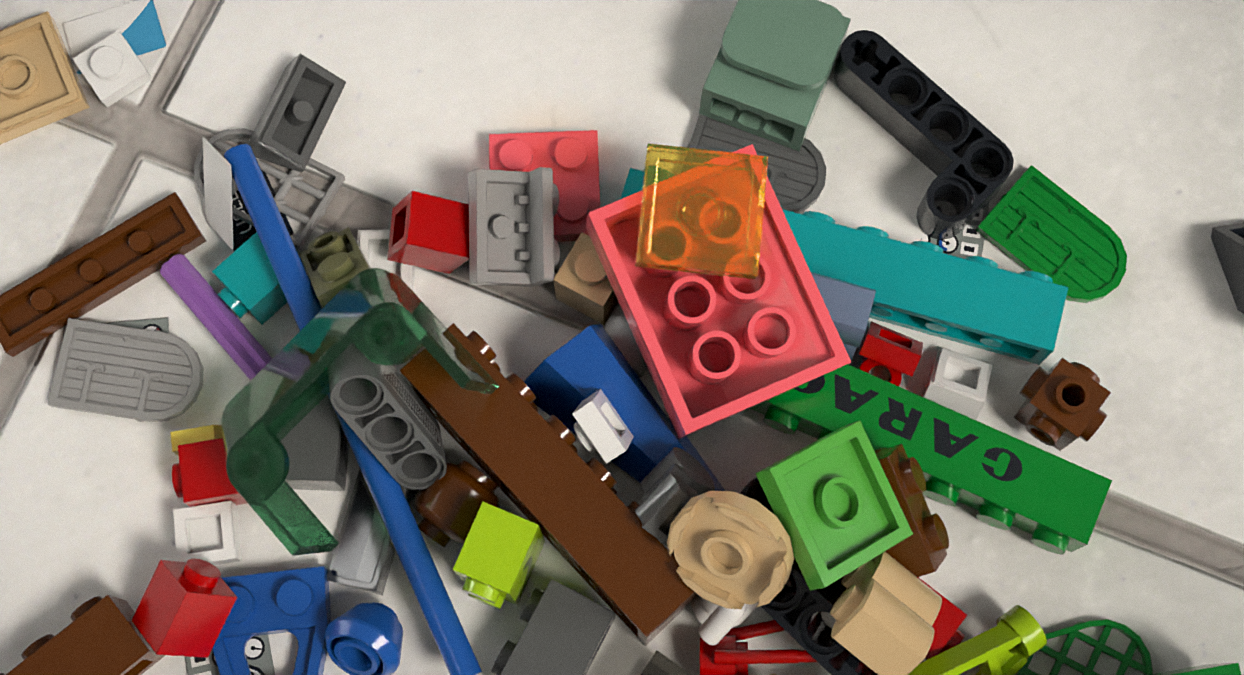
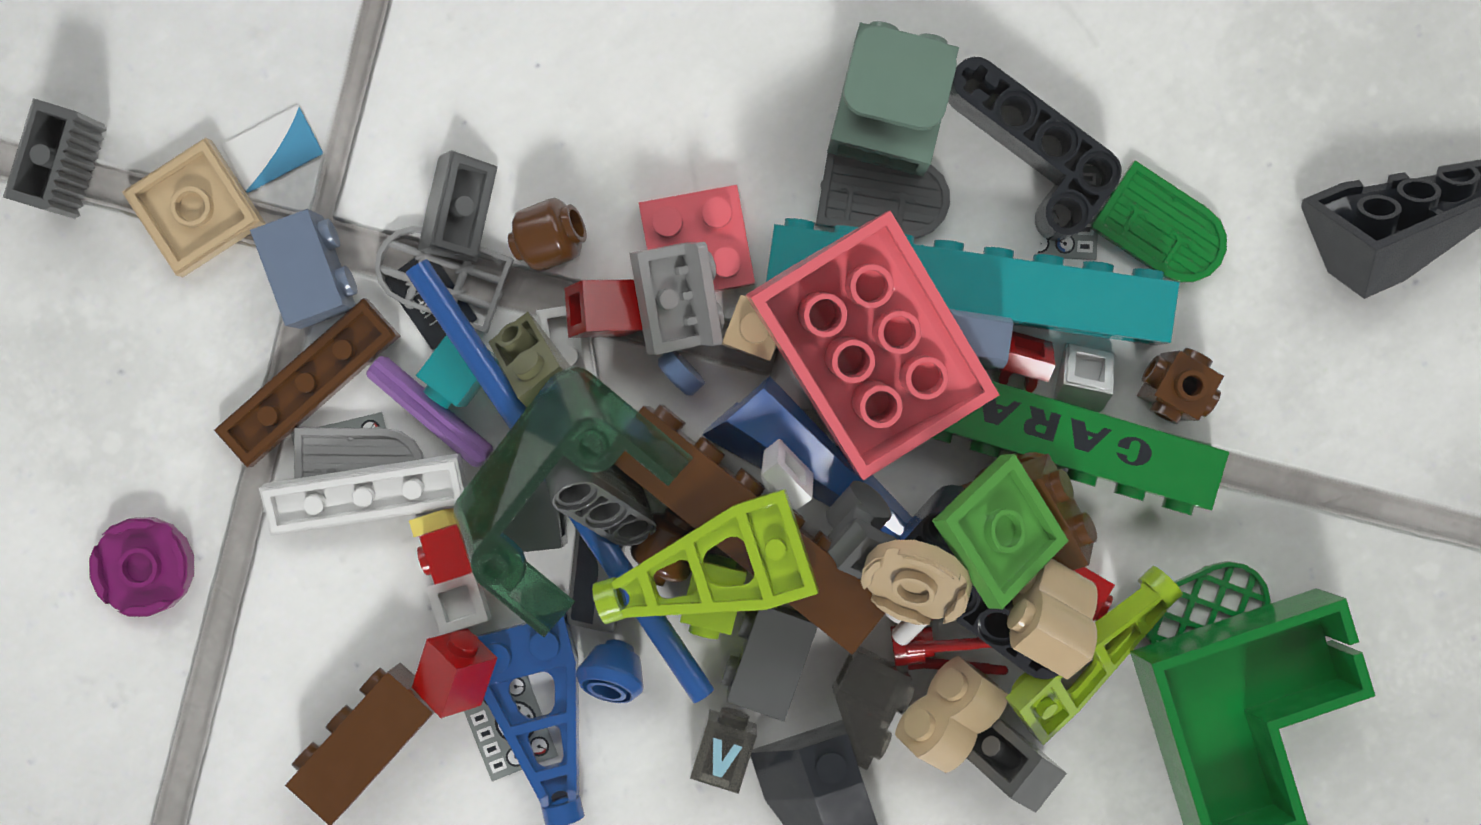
camera: 10 degrees left, 15 degrees up
white plate [72,30,153,108] -> none
white sticker [202,137,233,249] -> none
clear yellow tile [635,143,768,279] -> none
none -> sand blue brick [250,209,358,329]
none -> white tile [259,453,470,536]
none -> reddish brown head [508,198,587,272]
none -> lime plate [592,488,819,624]
none -> medium blue tile [658,350,705,396]

